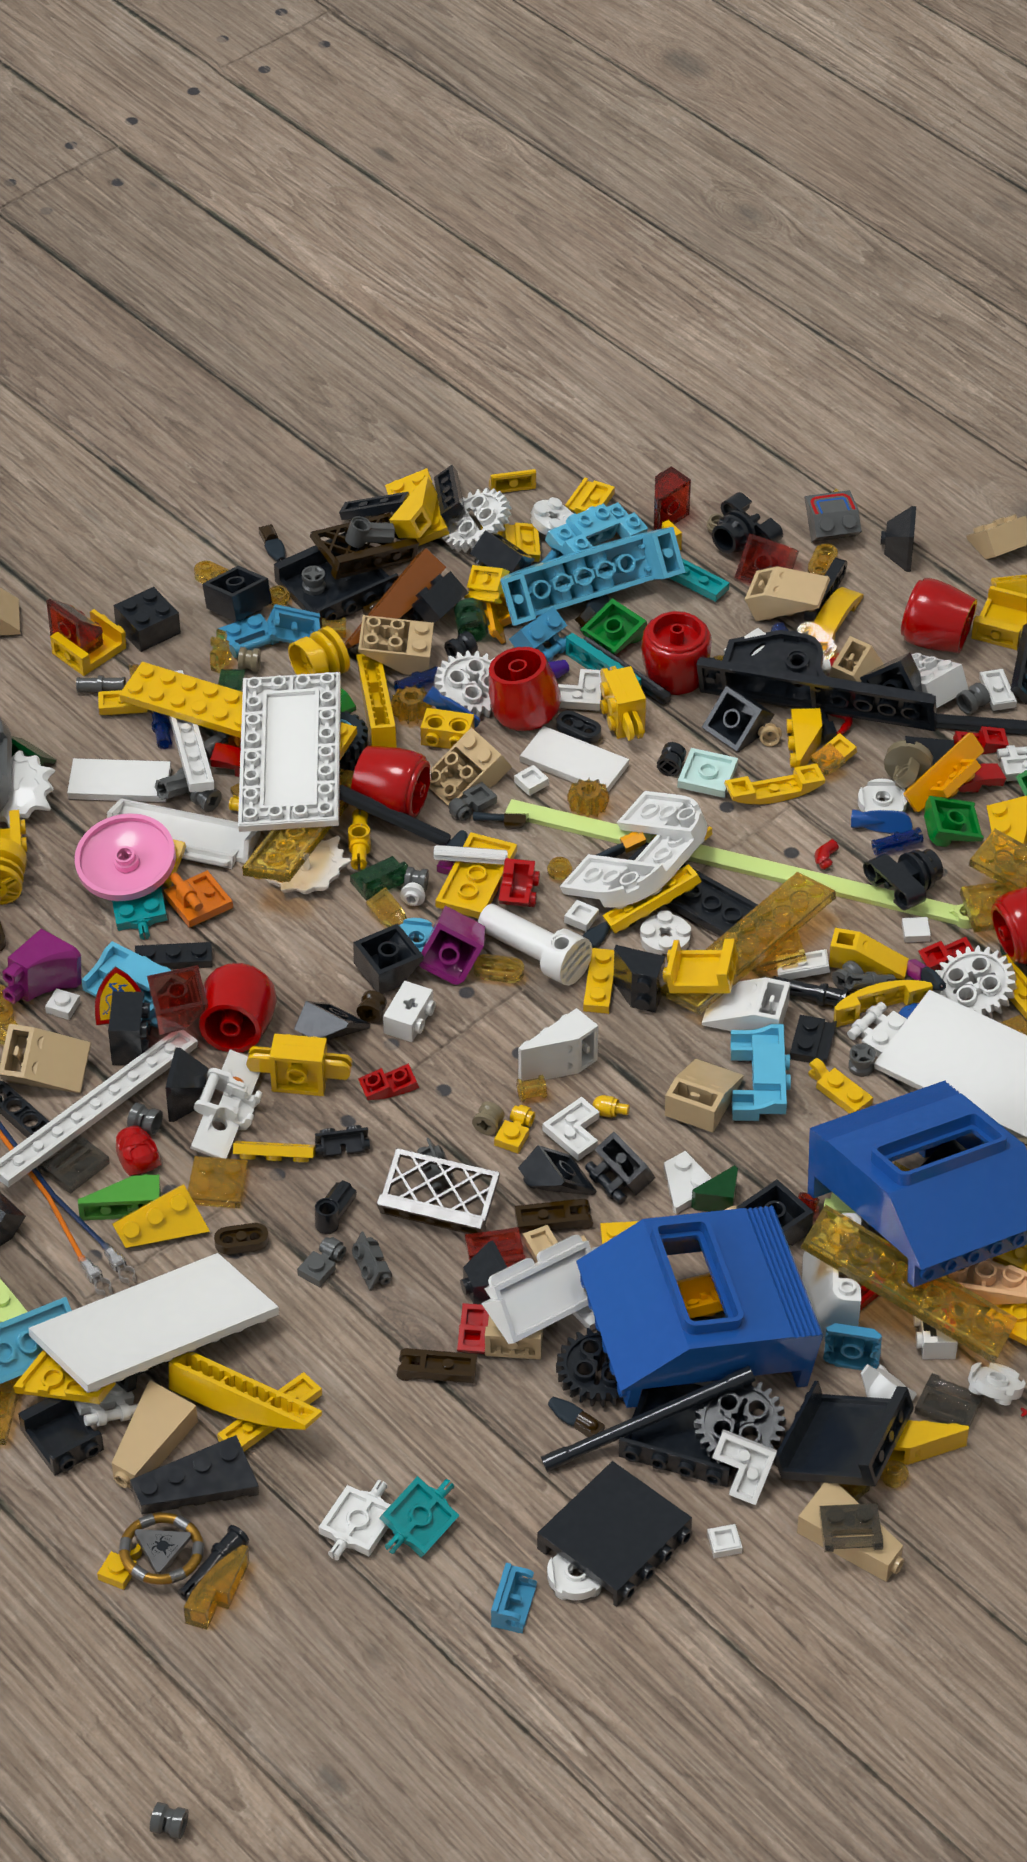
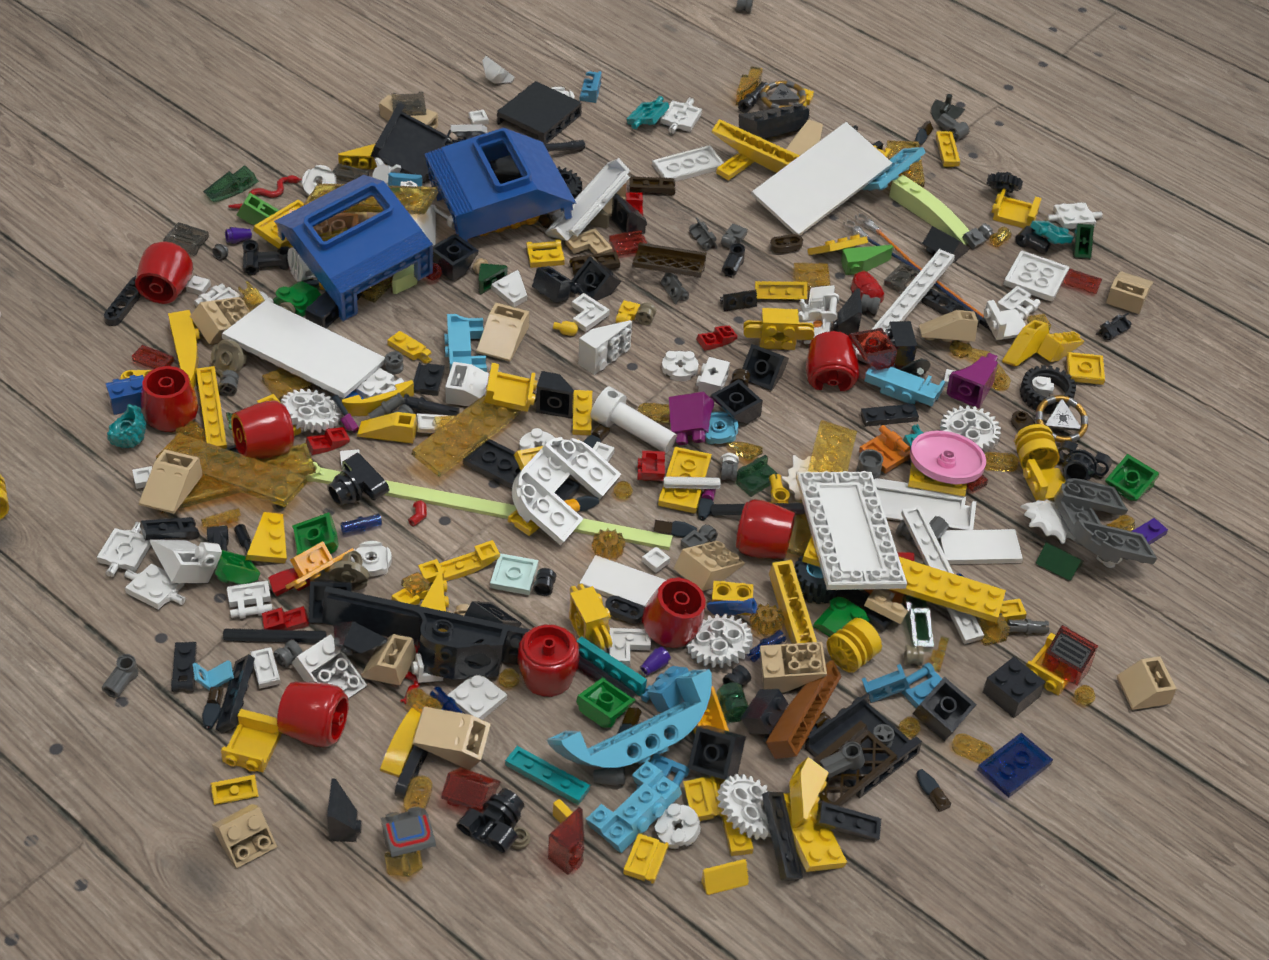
camera: 170 degrees right, 0 degrees up
clear yellow bush [322,618,346,639] -> none
yellow plate [464,565,510,604] -> none
piece [548,1396,605,1437] -> none
blue piece [851,809,913,835] -> none
none -> white piece [482,56,515,84]
none -> white tile [652,145,724,182]
none -> white plate [662,351,698,381]
none -> dark grey wheel [856,449,883,479]
none -> white gear [940,405,1001,452]
none -> clear blue plate [977,732,1053,798]
none -> clear yellow plate [984,452,1019,472]

